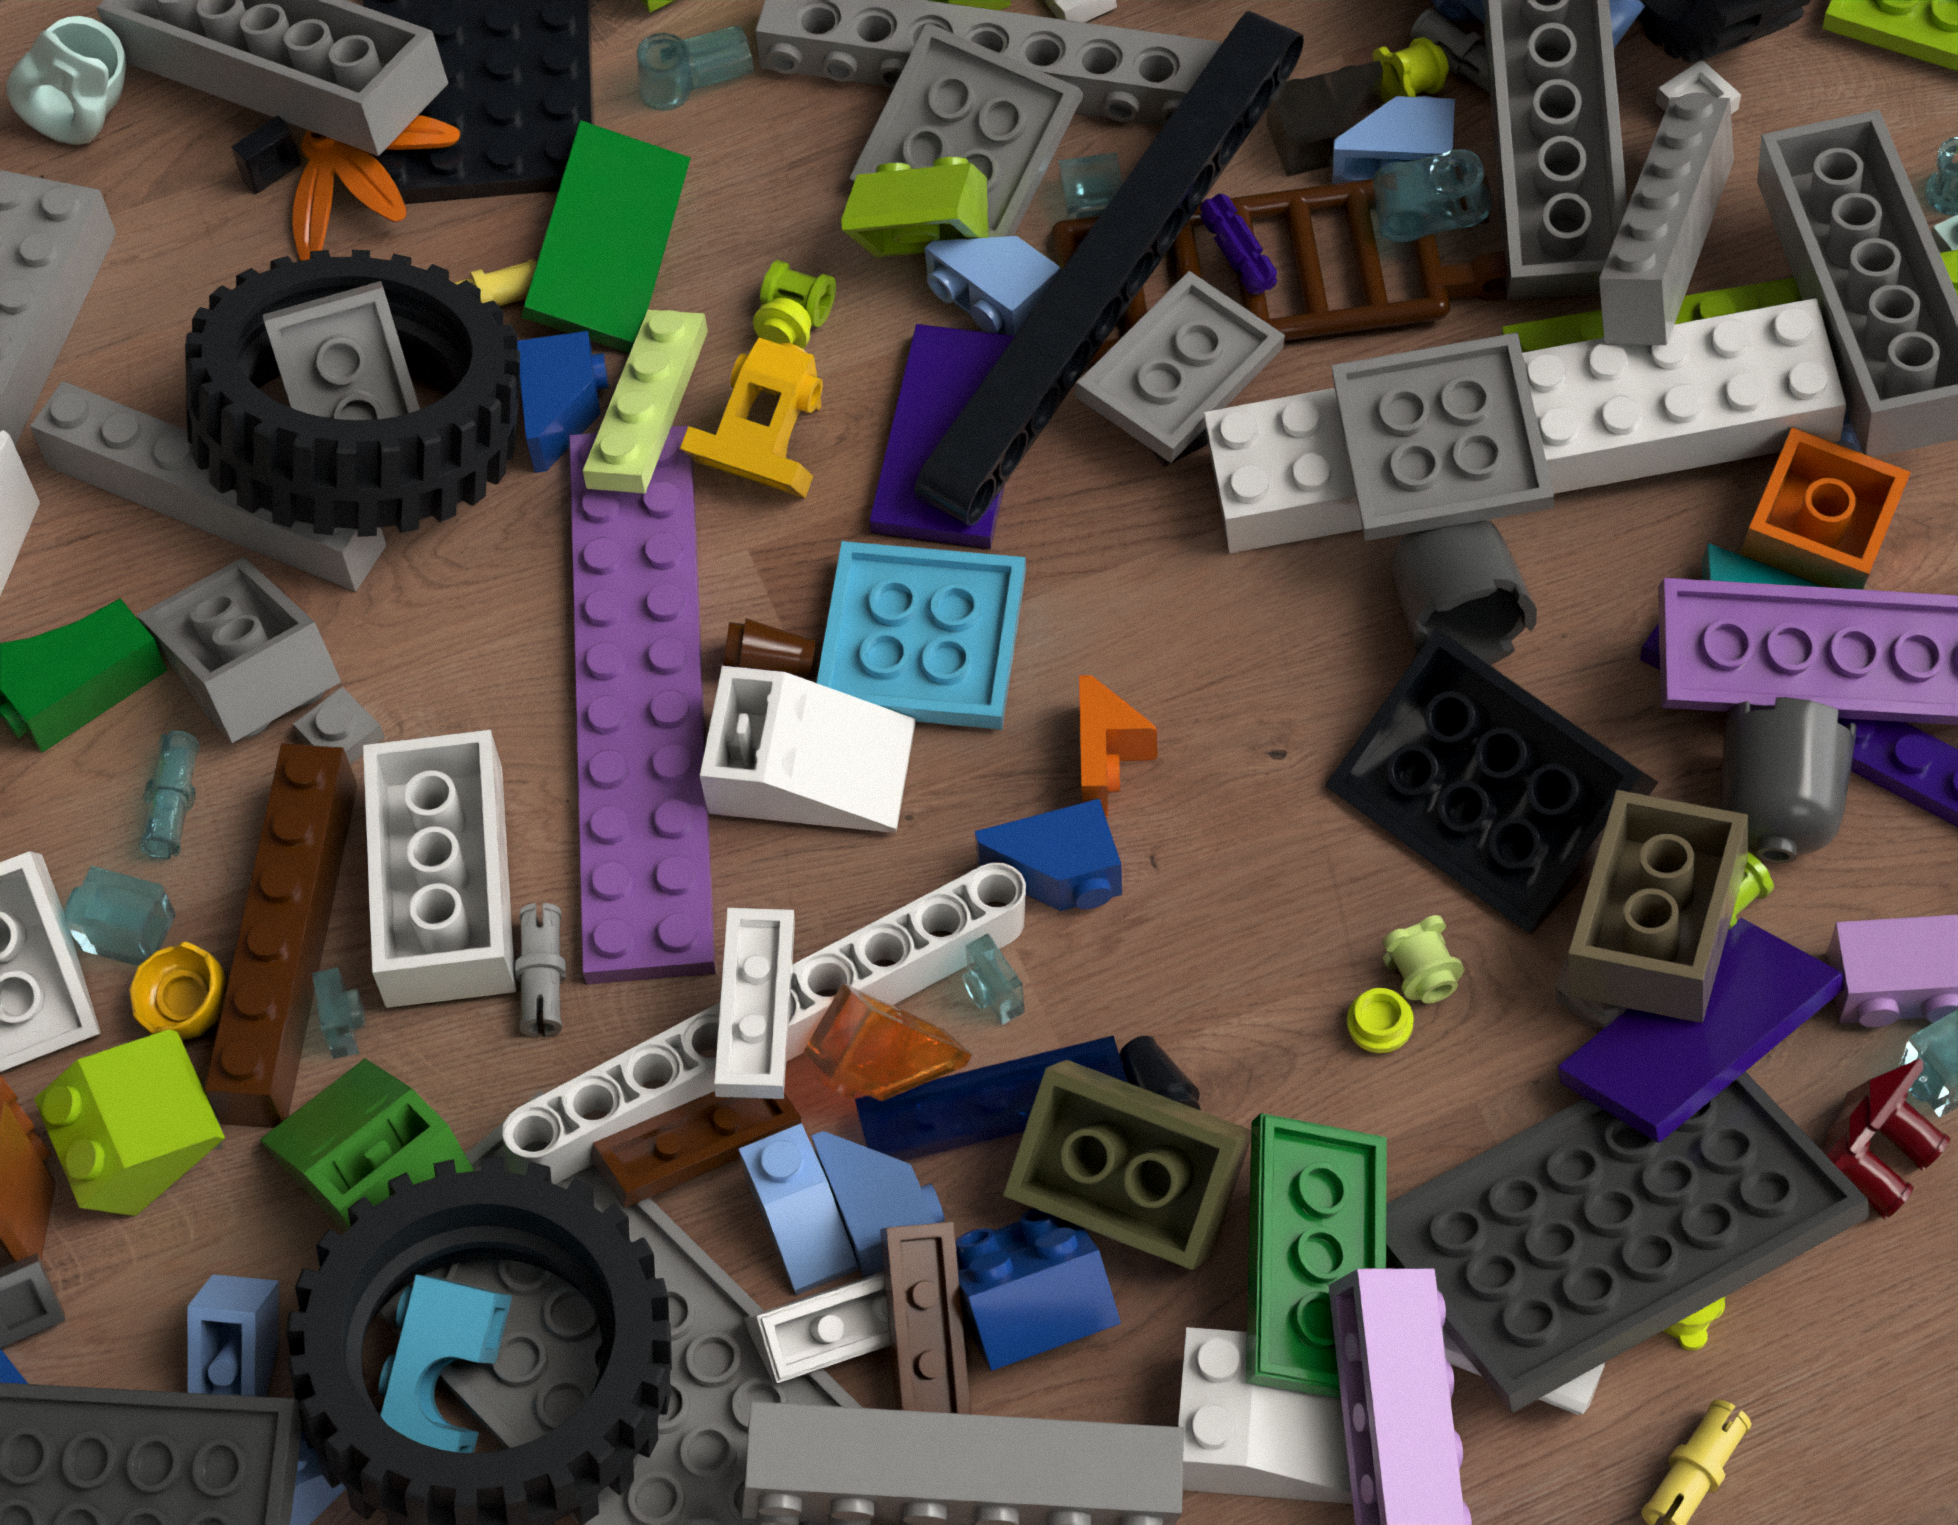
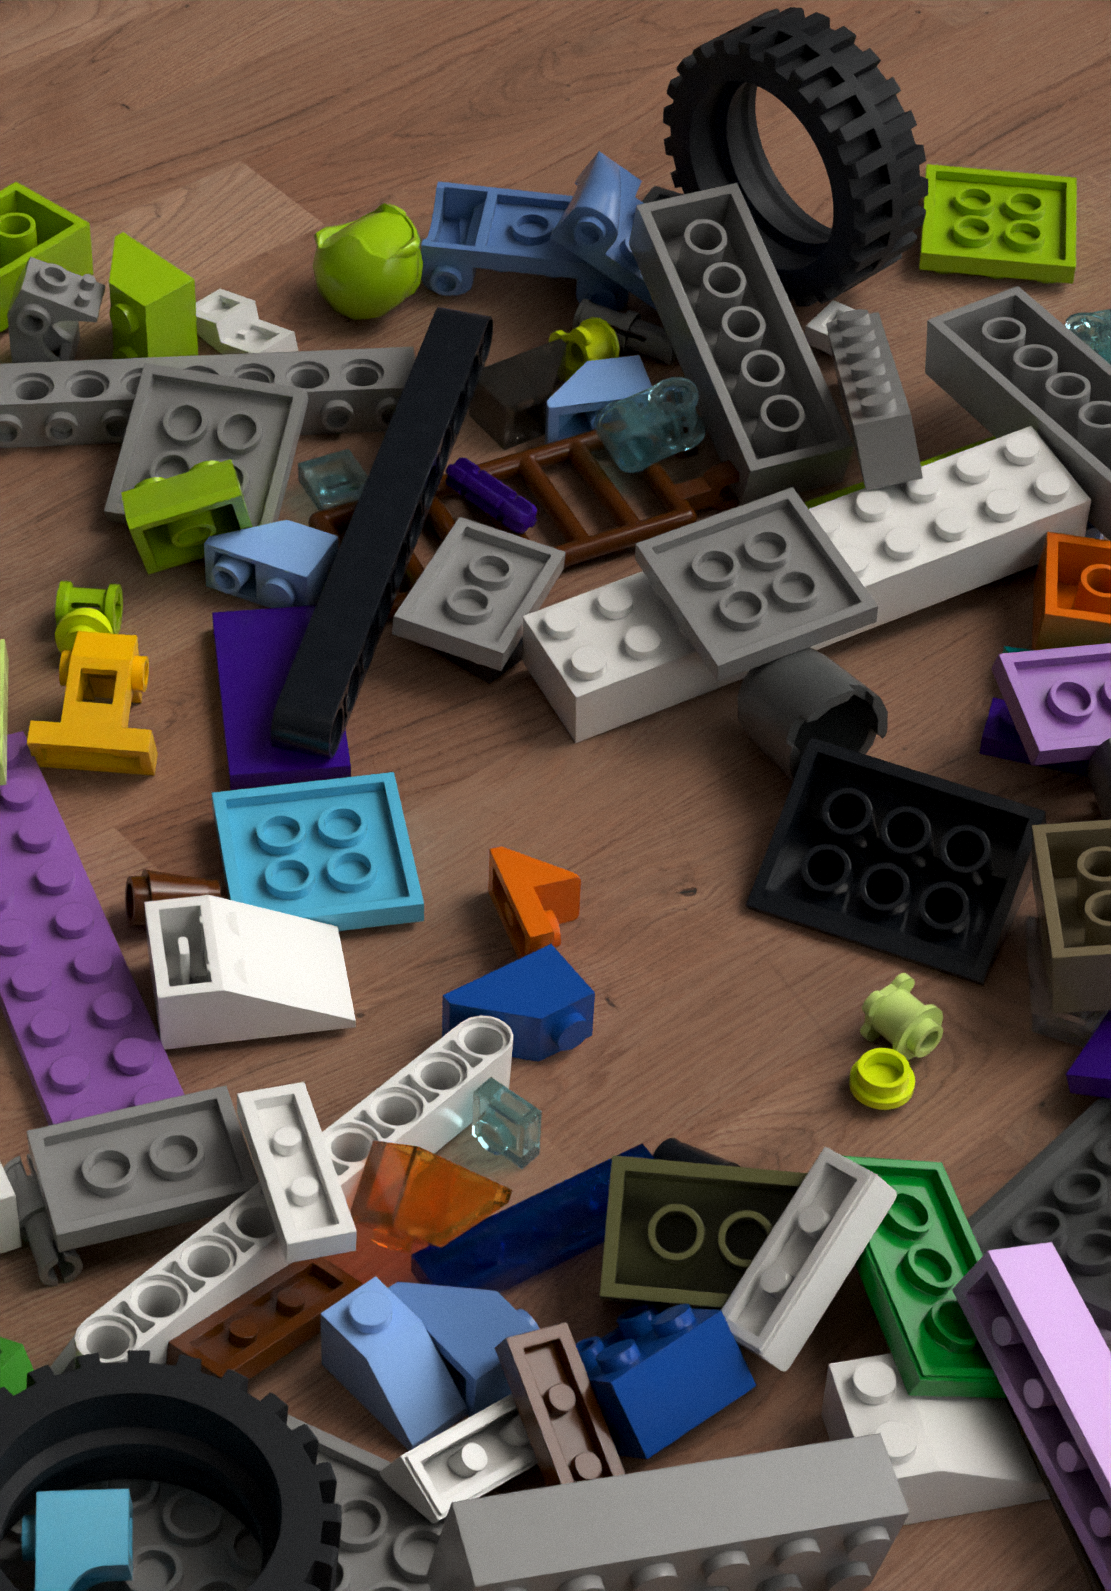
camera: 25 degrees left, 15 degrees down
none -> light grey plate [26,1086,259,1253]
none -> white slope [721,1147,897,1372]

